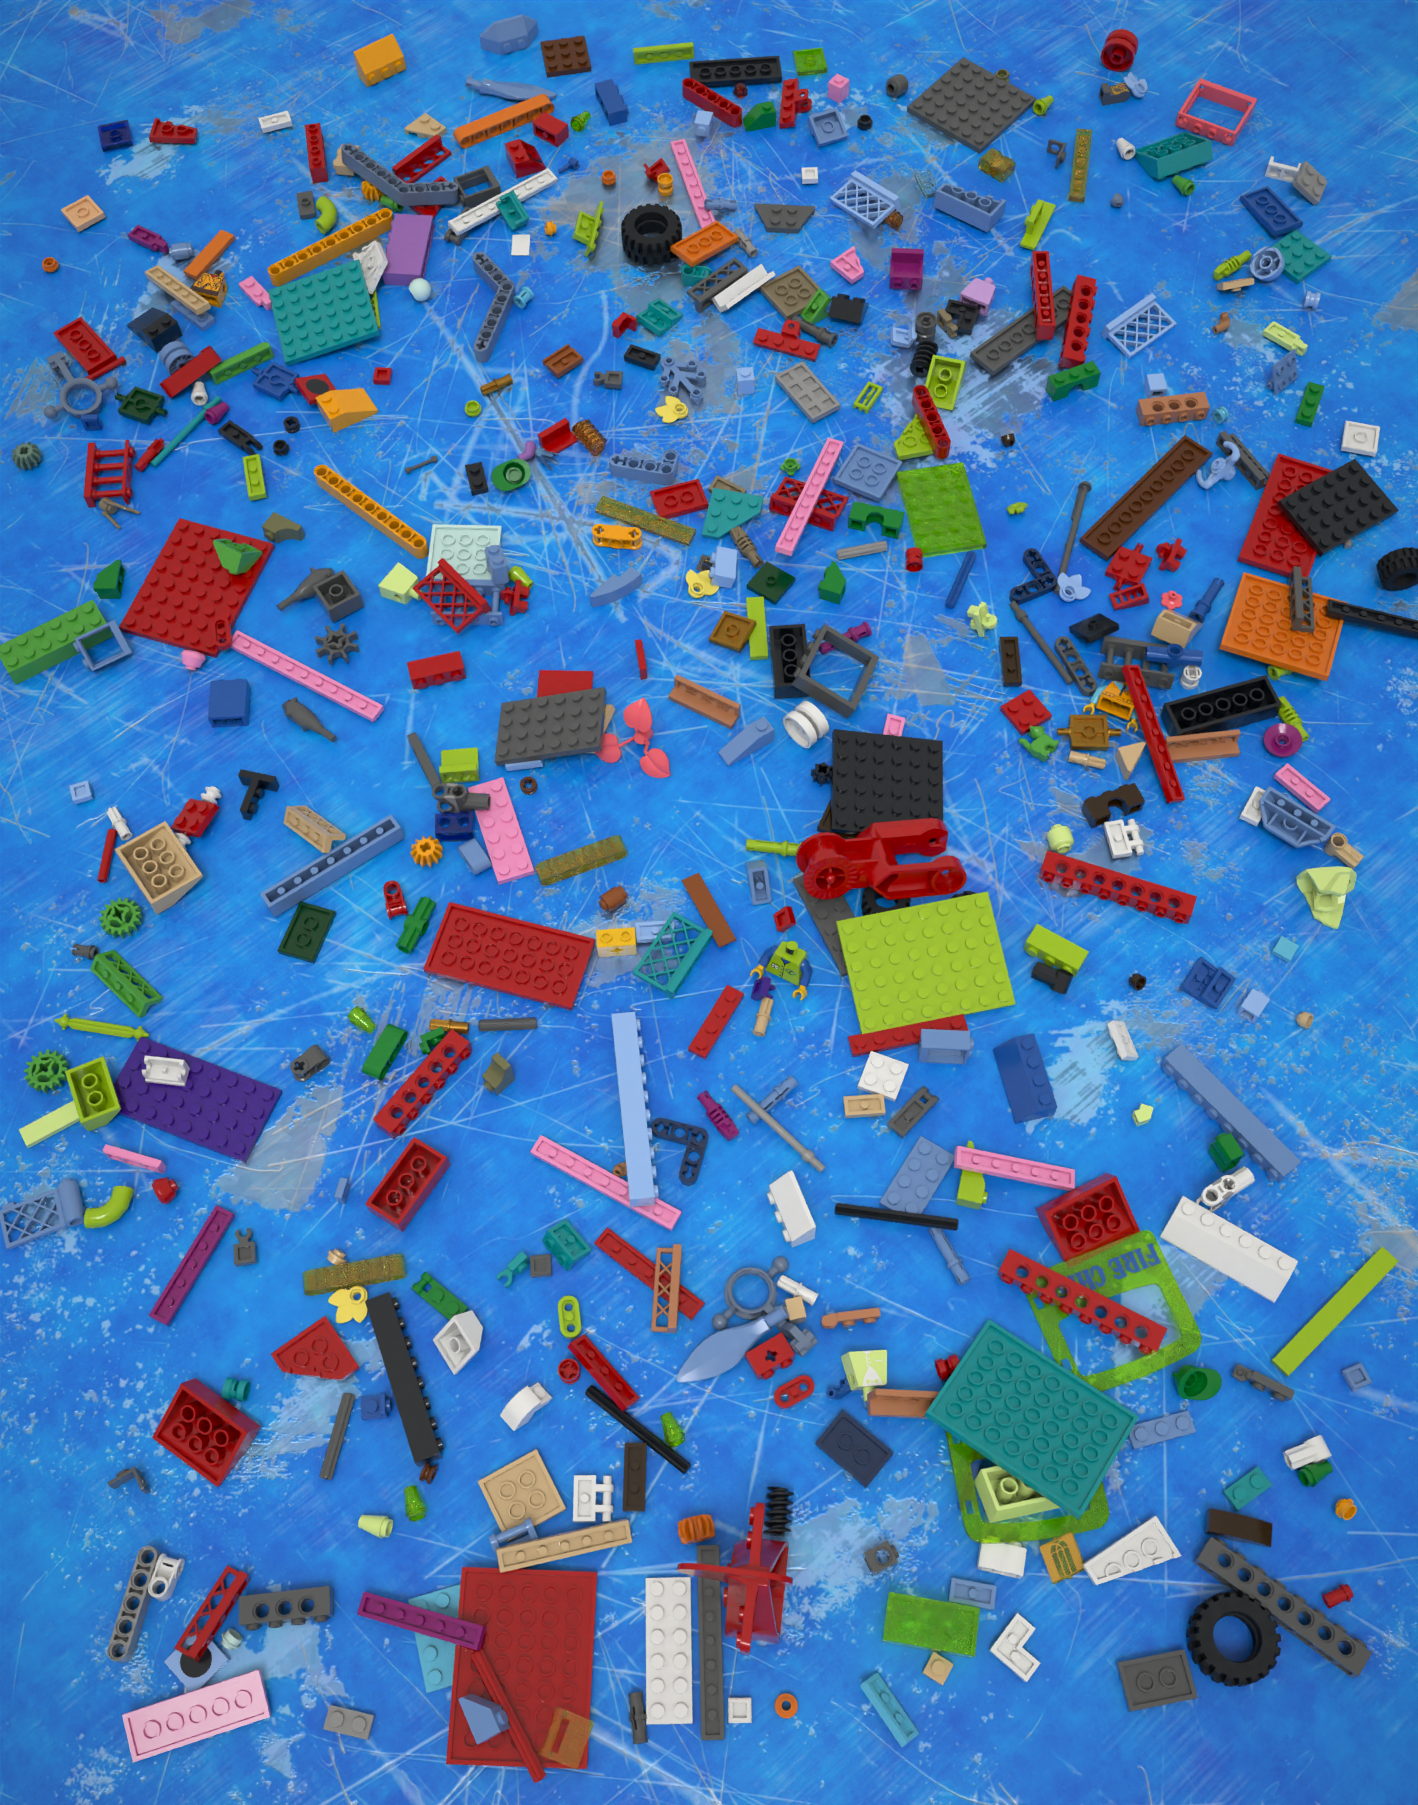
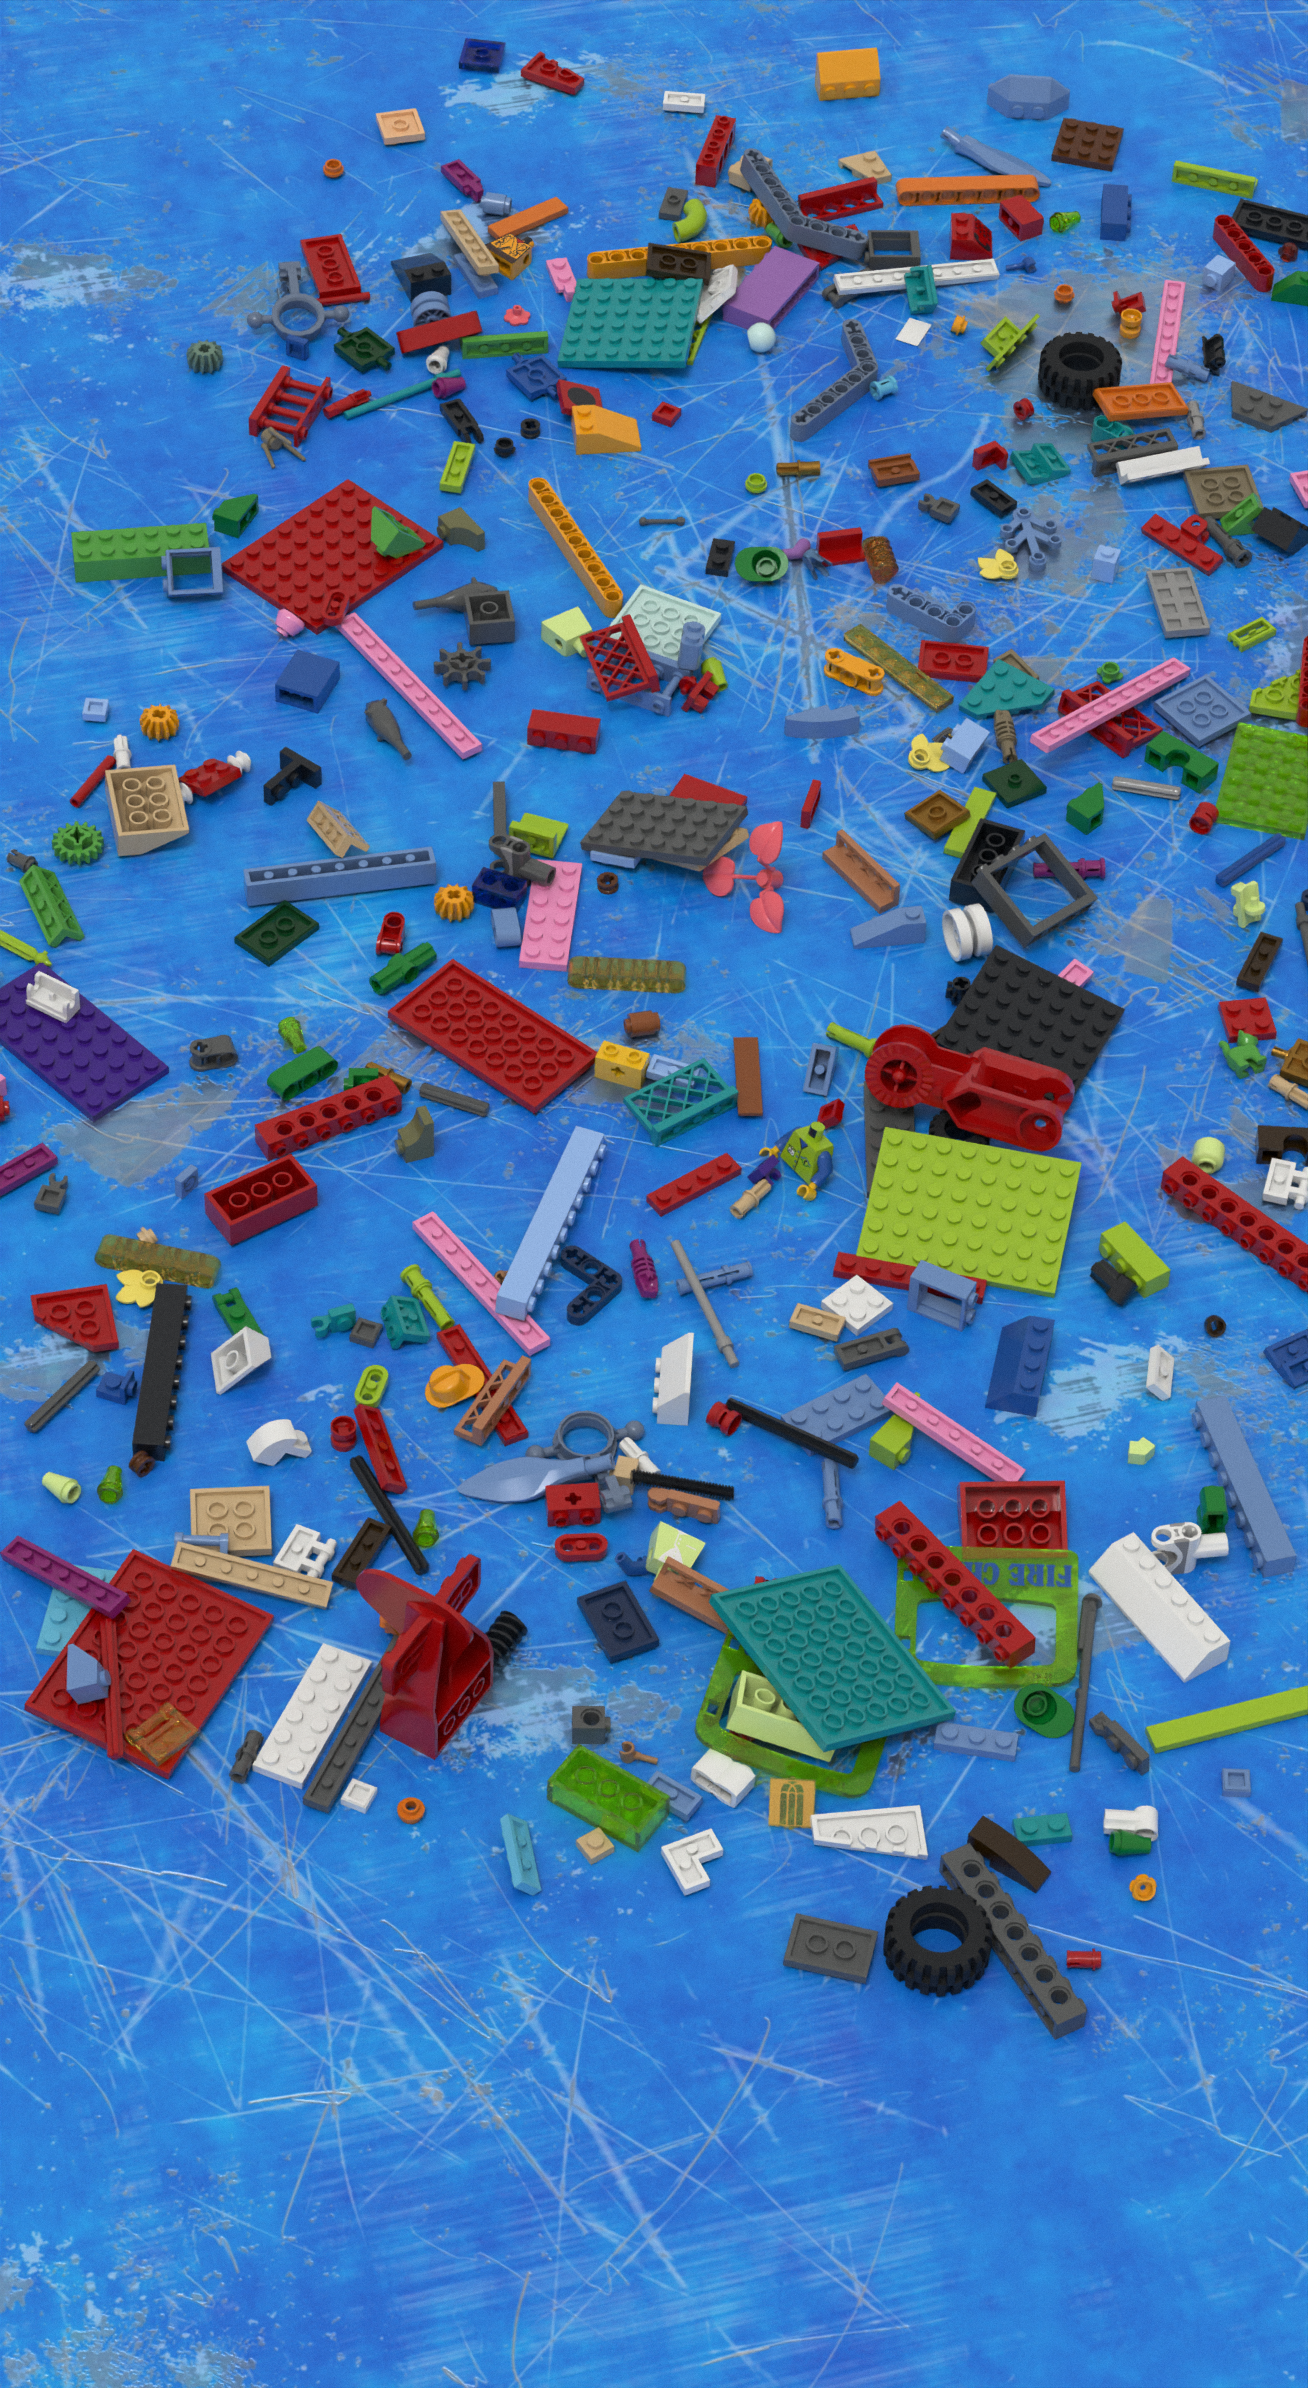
camera: 20 degrees right, 15 degrees down
none -> light orange gear [140,703,179,742]
none -> lime pin [400,1264,455,1331]
none -> light orange piece [425,1364,485,1408]
none -> coral plant [504,305,530,326]
none -> medium nougat hand [619,1741,658,1765]
none -> black axle [630,1469,734,1501]
none -> dark brown plate [645,243,711,286]
none -> red wheel [706,1401,742,1436]
none -> red bush [1013,398,1034,420]
none -> dark grey bar [1069,1593,1102,1772]
none -> black hinge [1202,334,1226,376]

